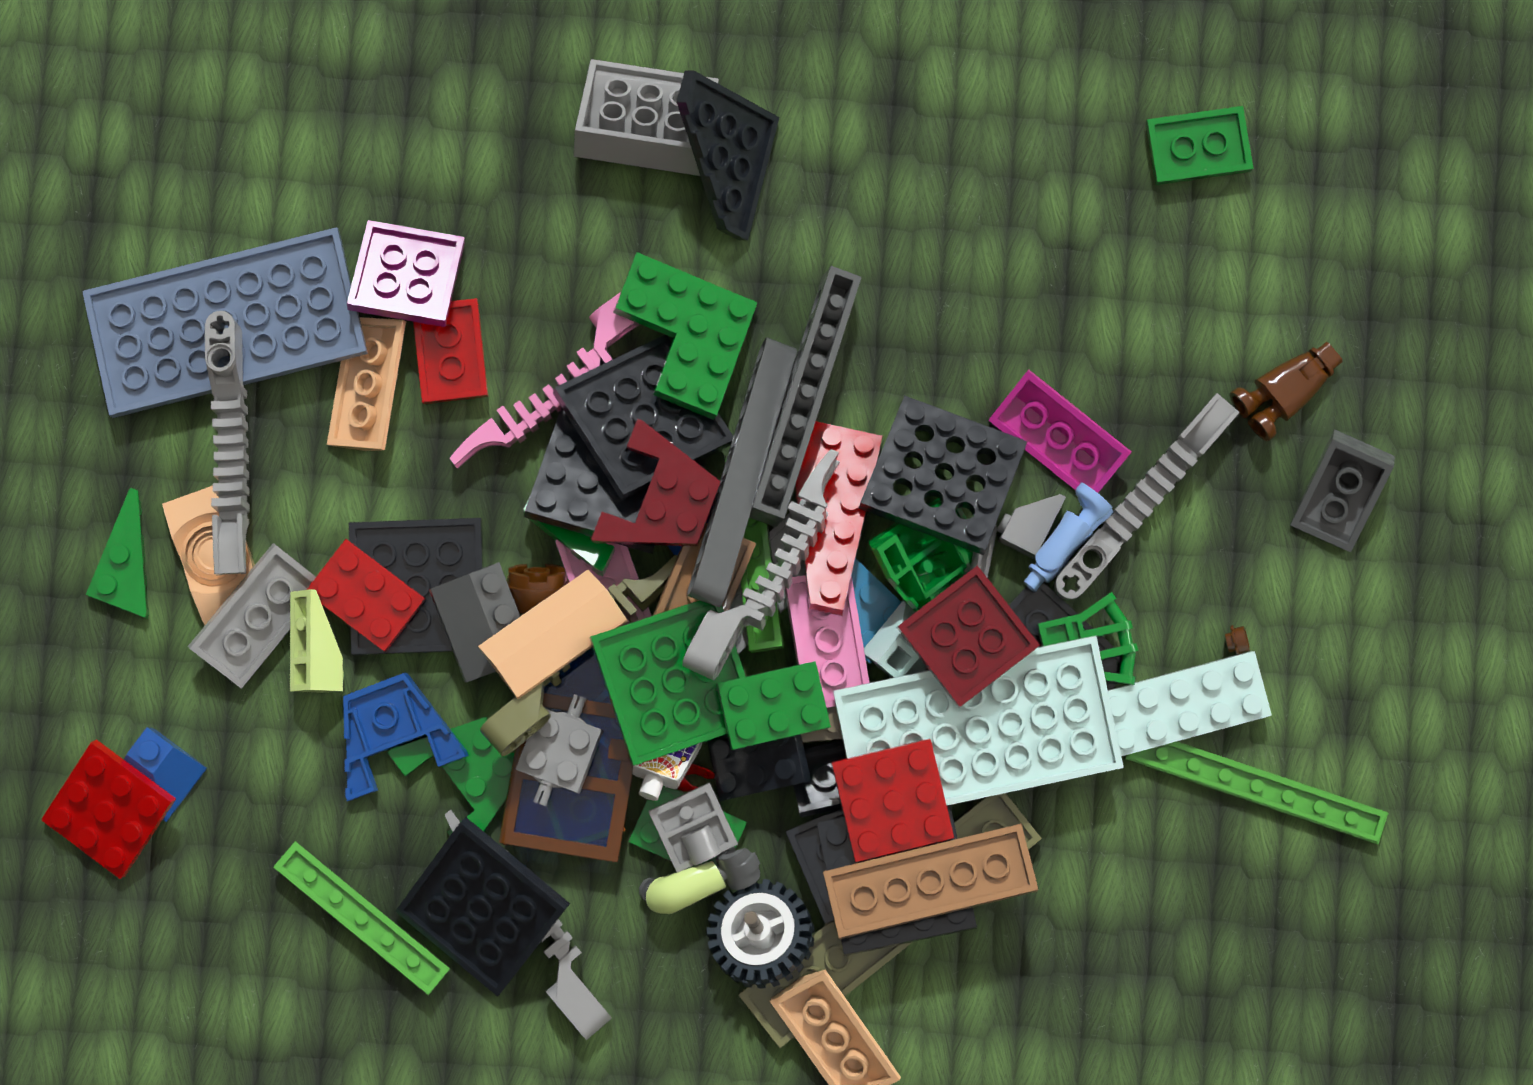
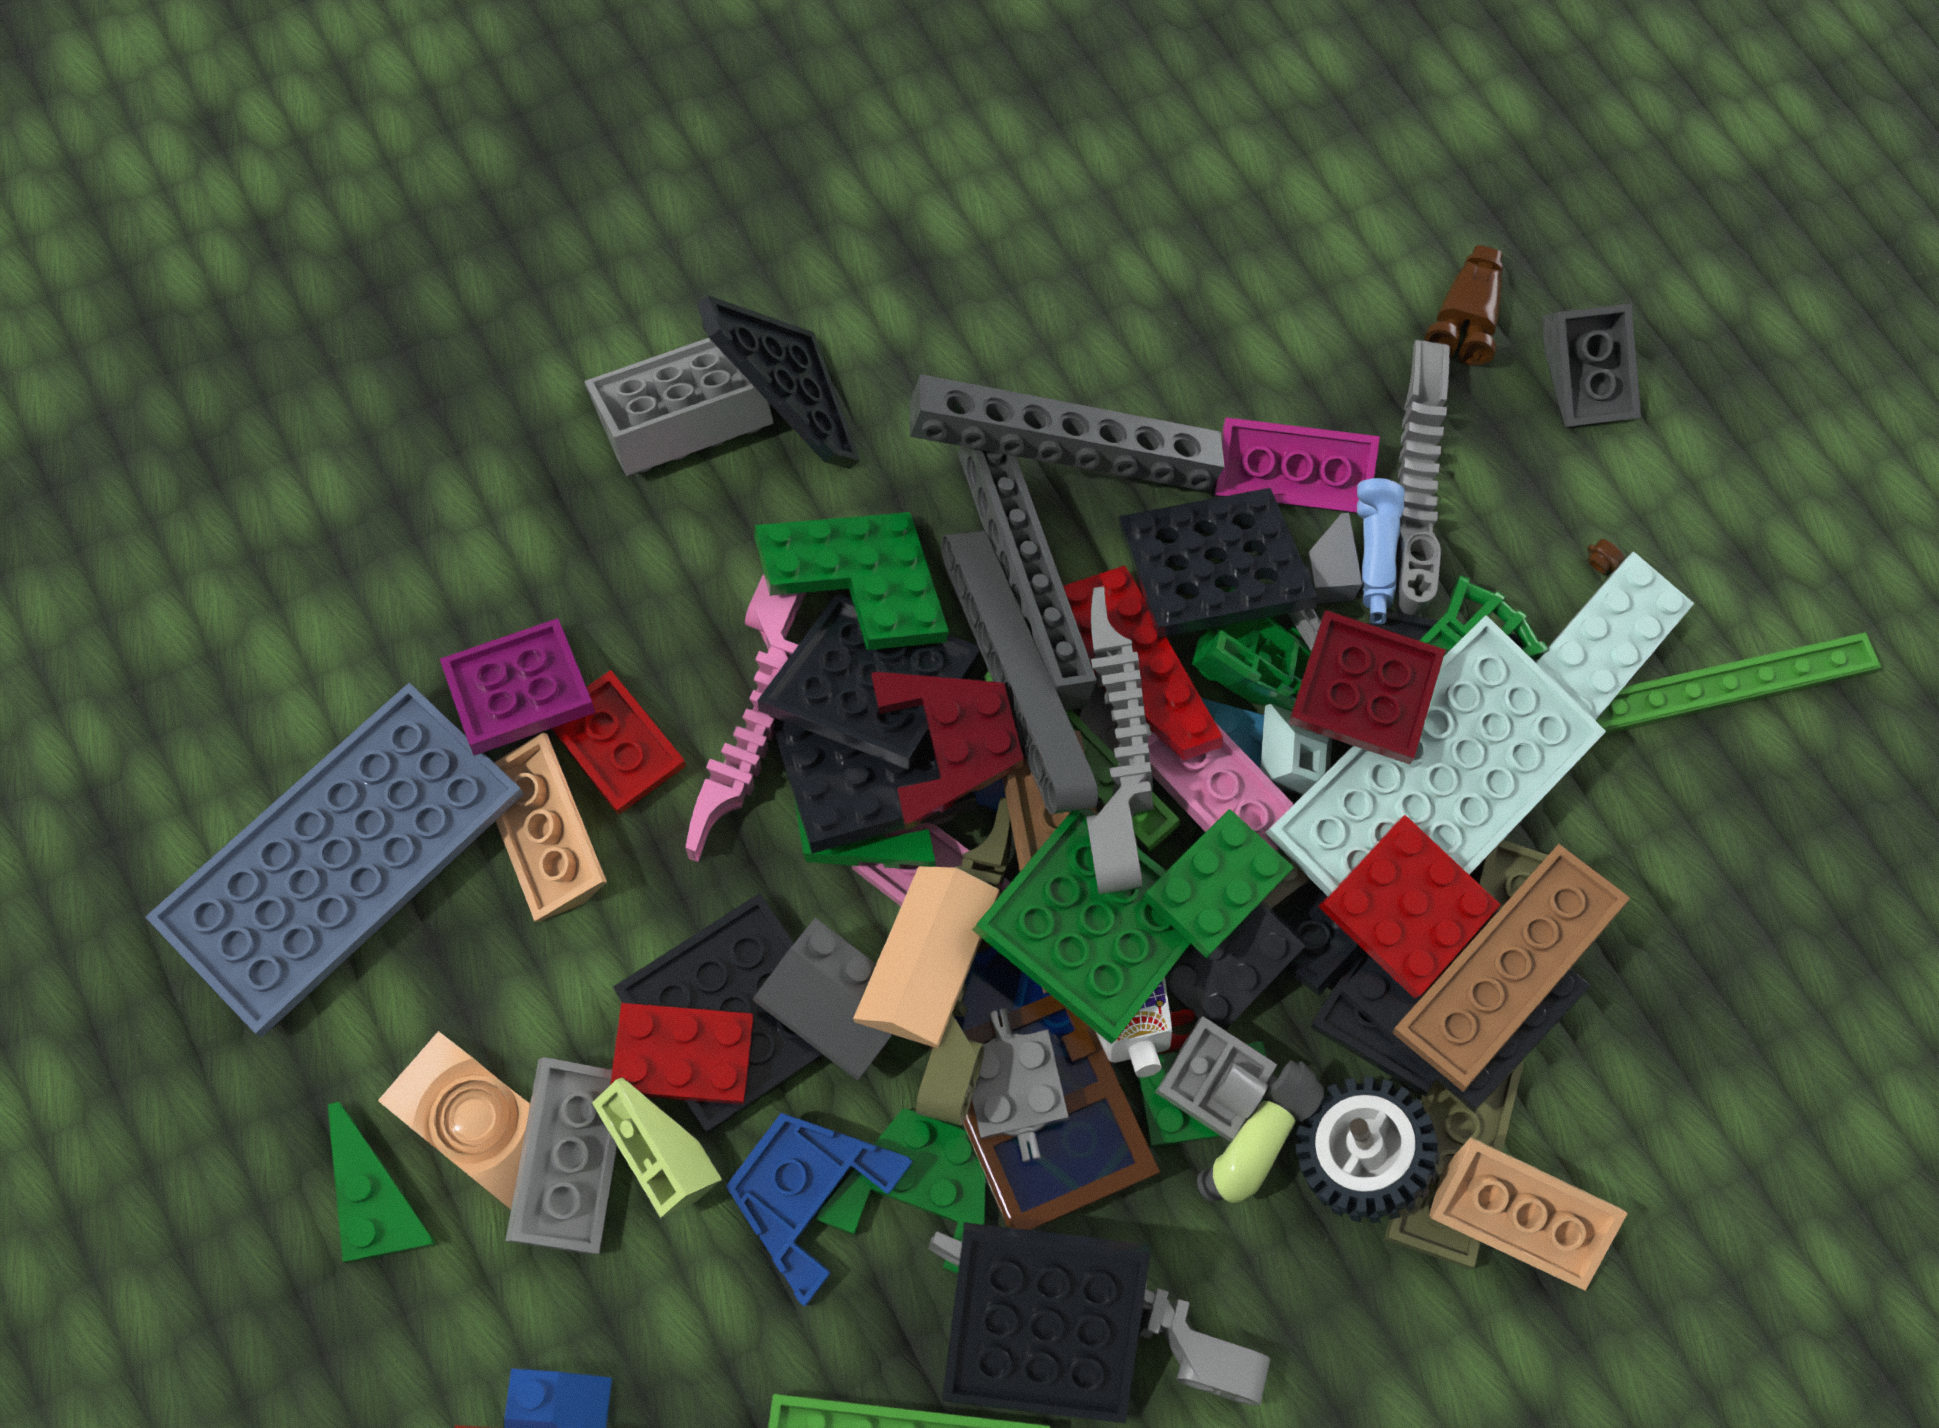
camera: 35 degrees left, 15 degrees down
light grey piece [205,311,250,576] -> none
reddish brown cone [506,564,569,614] -> none
green plate [1145,106,1254,185] -> none
none -> dark grey brick [910,374,1225,492]

